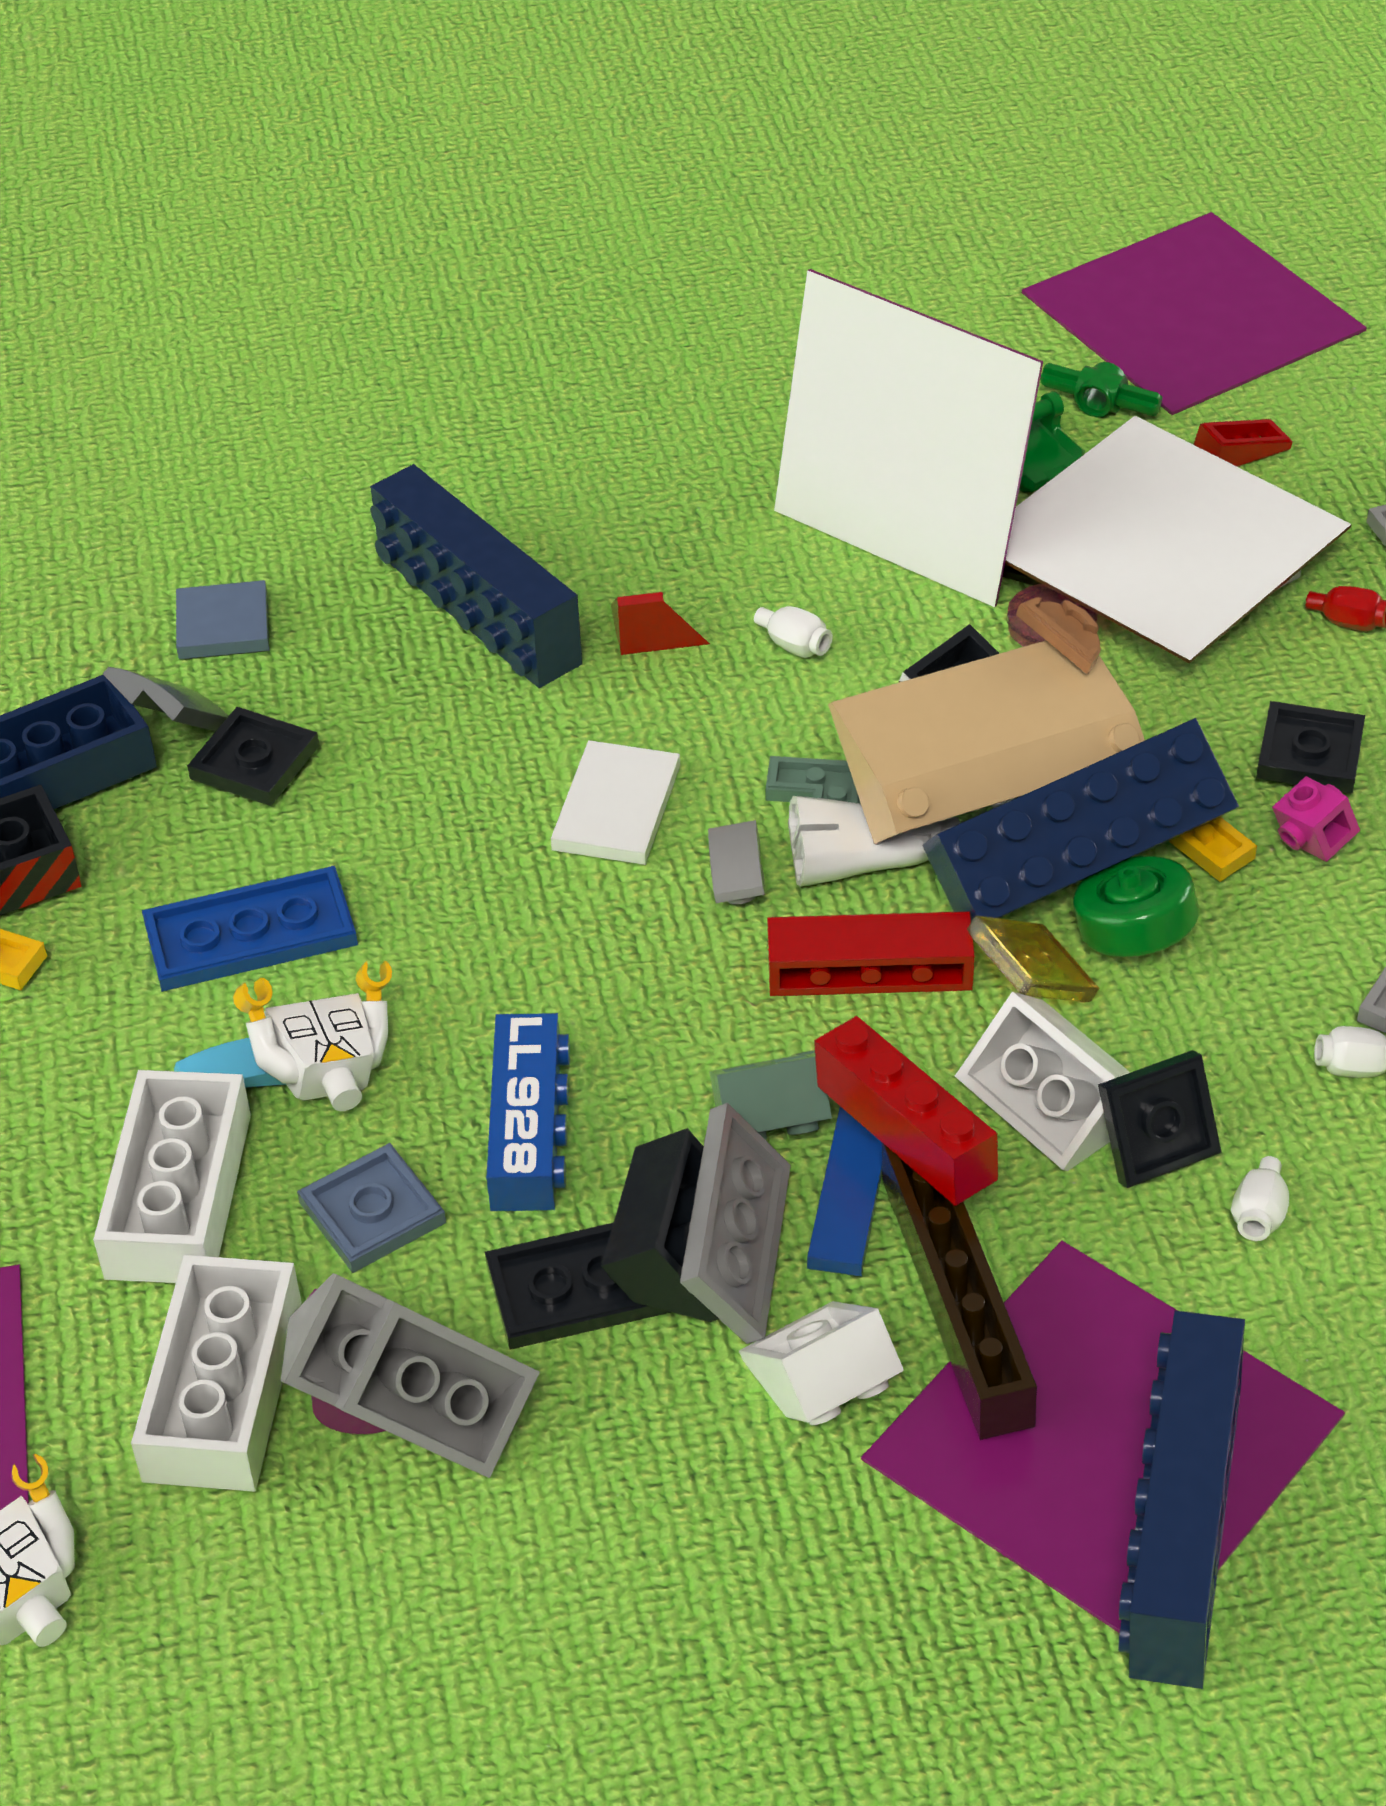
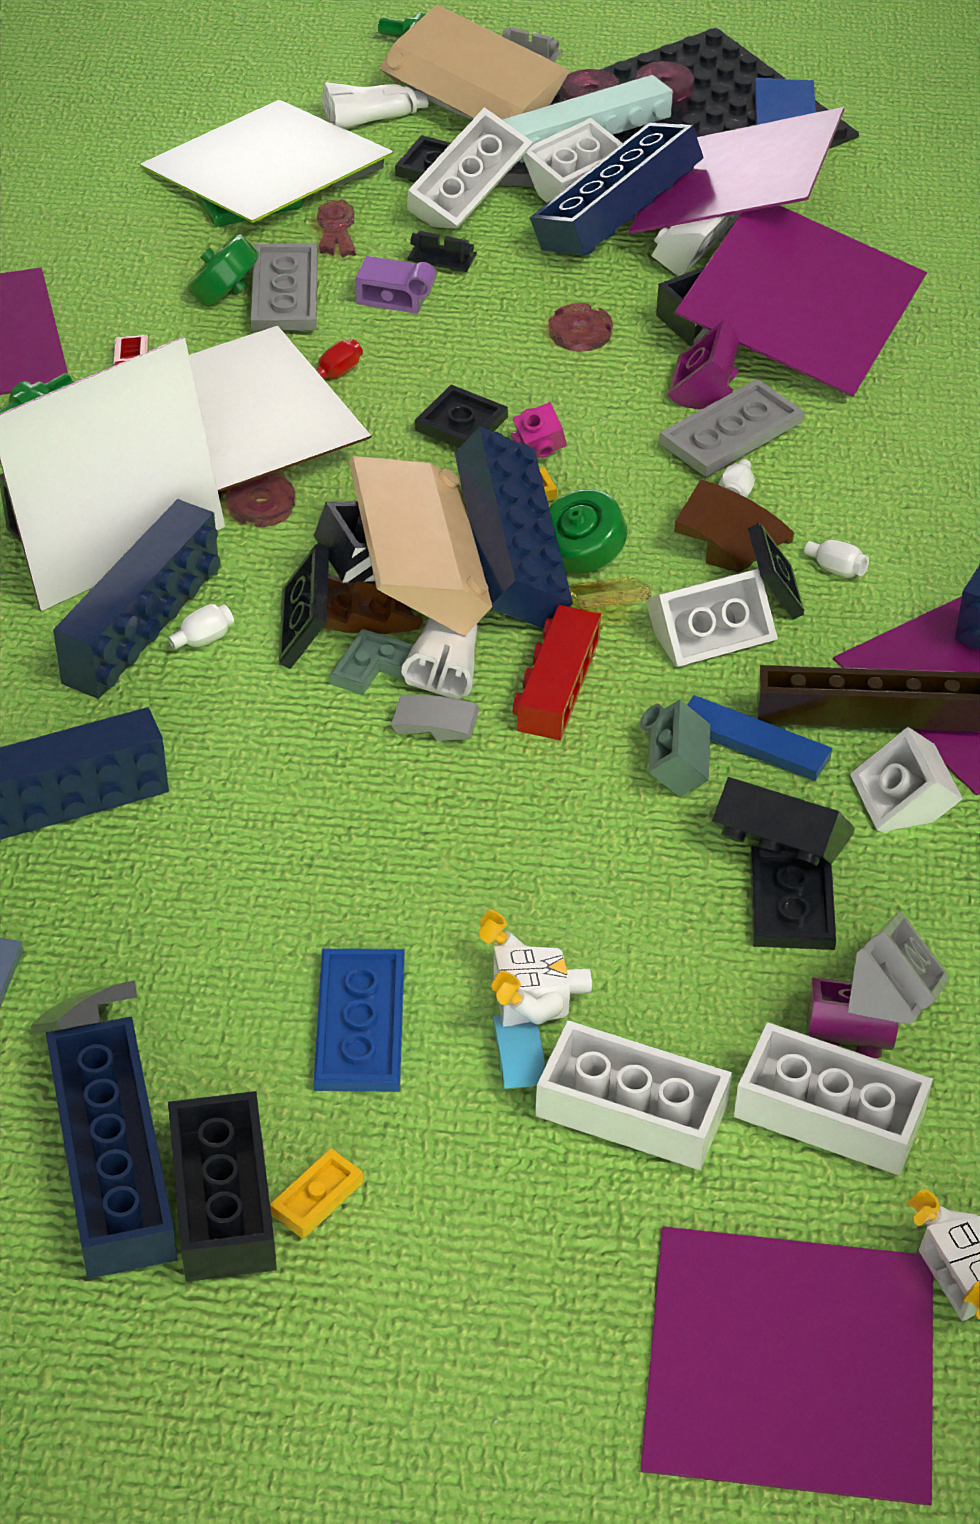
camera: 75 degrees left, 0 degrees up
black plate [187,707,319,806] -> none
sand blue tile [297,1143,446,1273] -> none
blue brick [486,1013,570,1211] -> none
white tile [551,740,680,865] -> none
red slope [611,592,710,655] -> none
light grey plate [680,1103,791,1344] -> none
red brick [814,1016,998,1206] -> none
medium nougat plate [1016,597,1101,674] -> none
none -> dark blue brick [53,499,220,699]
none -> black tile [279,543,329,669]
none -> reddish brown slope [674,479,795,573]

